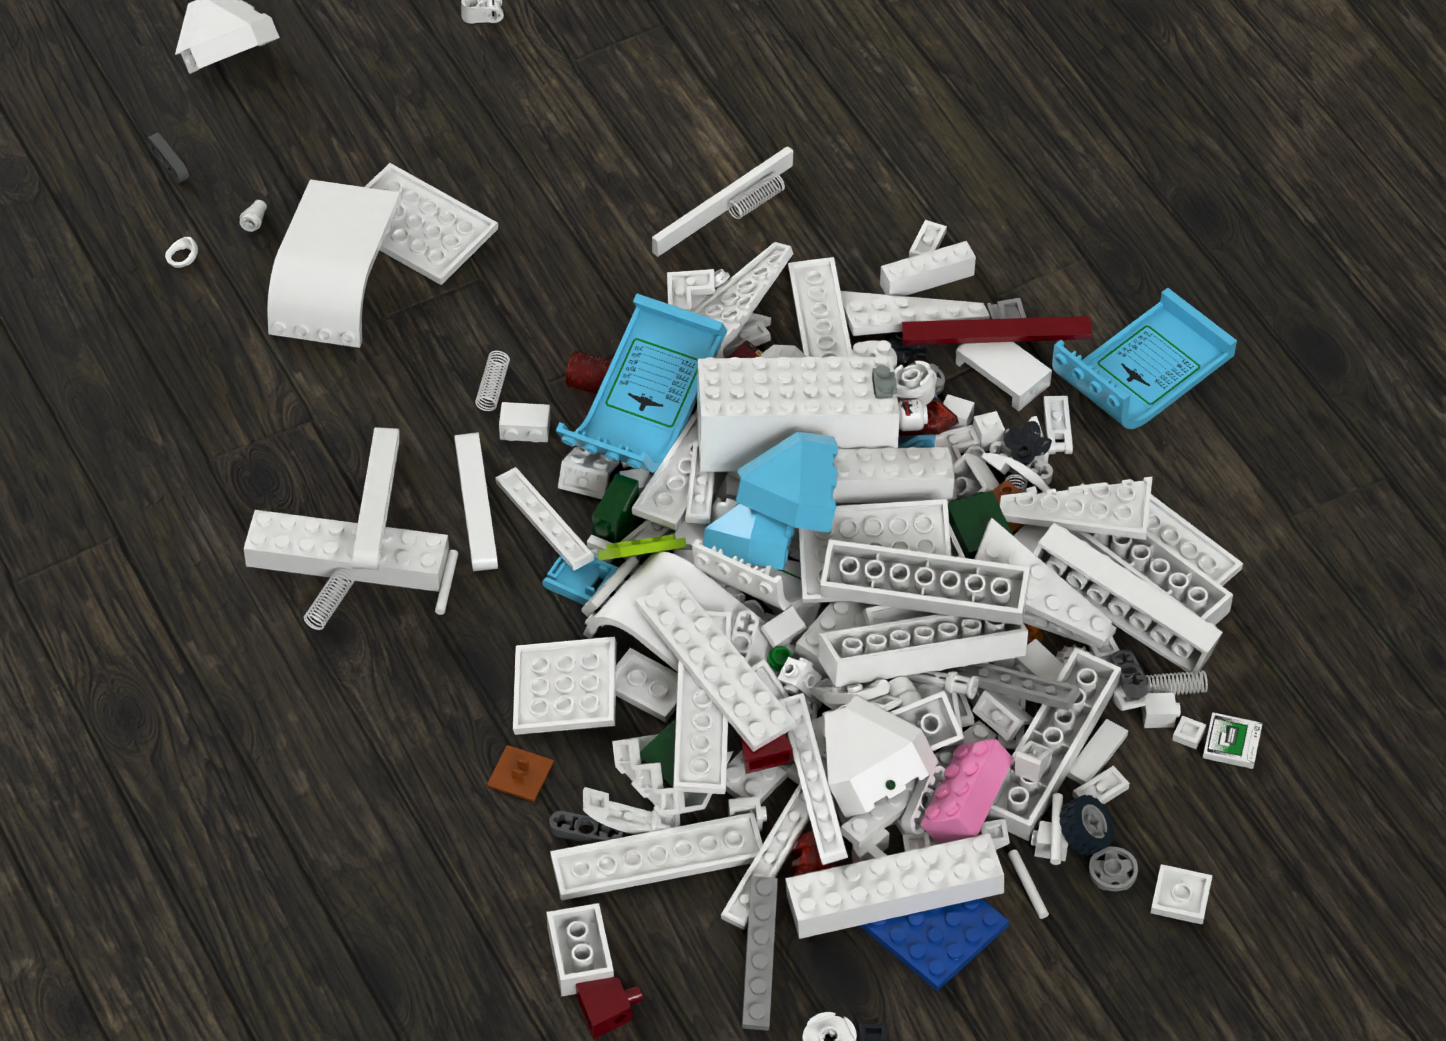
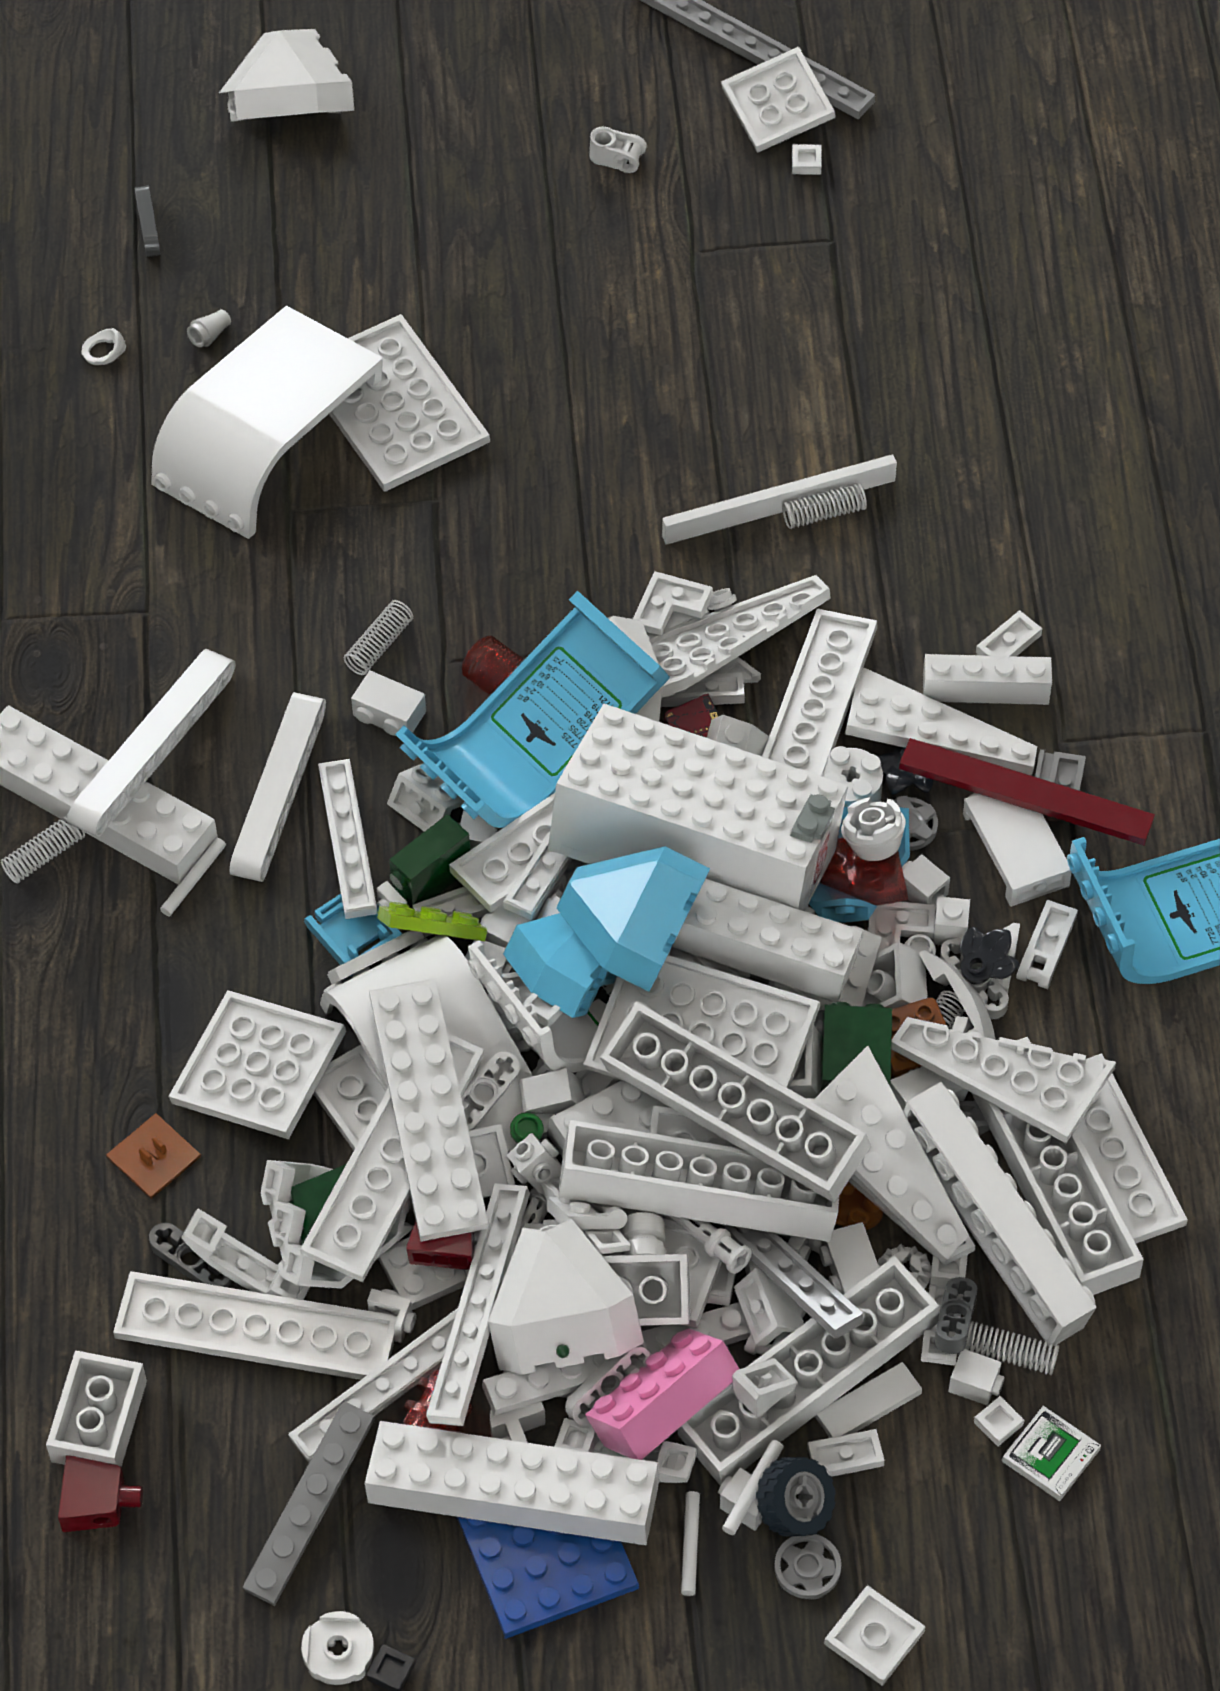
camera: 25 degrees right, 5 degrees up
white head [898,399,928,431] -> none

